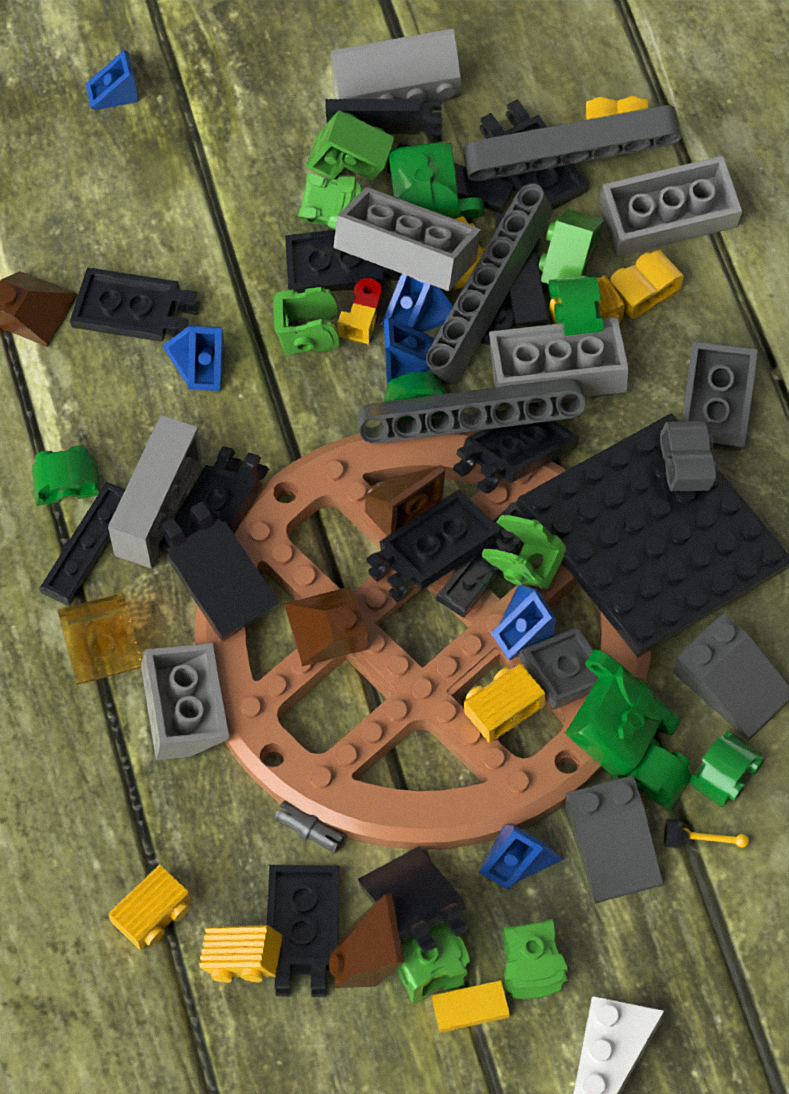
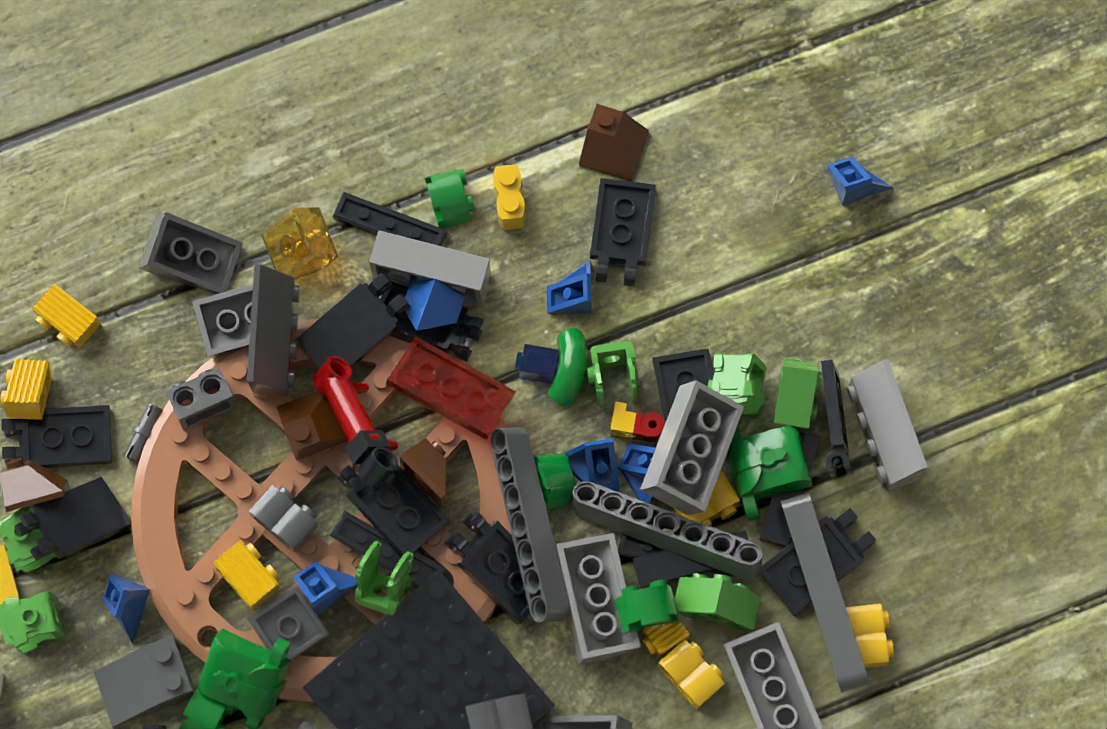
camera: 85 degrees right, 10 degrees up
none -> dark grey slope [138,212,243,294]
none -> dark grey brick [166,368,237,431]
none -> dark grey slope [247,264,300,396]
none -> dark grey brick [249,485,318,553]
none -> piece [312,356,399,488]
none -> clear red plate [386,336,516,440]
none -> blue slope [405,279,465,331]
none -> yellow brick [493,164,525,231]
none -> clear blue brick [515,344,559,384]
none -> green cylinder [548,328,588,407]

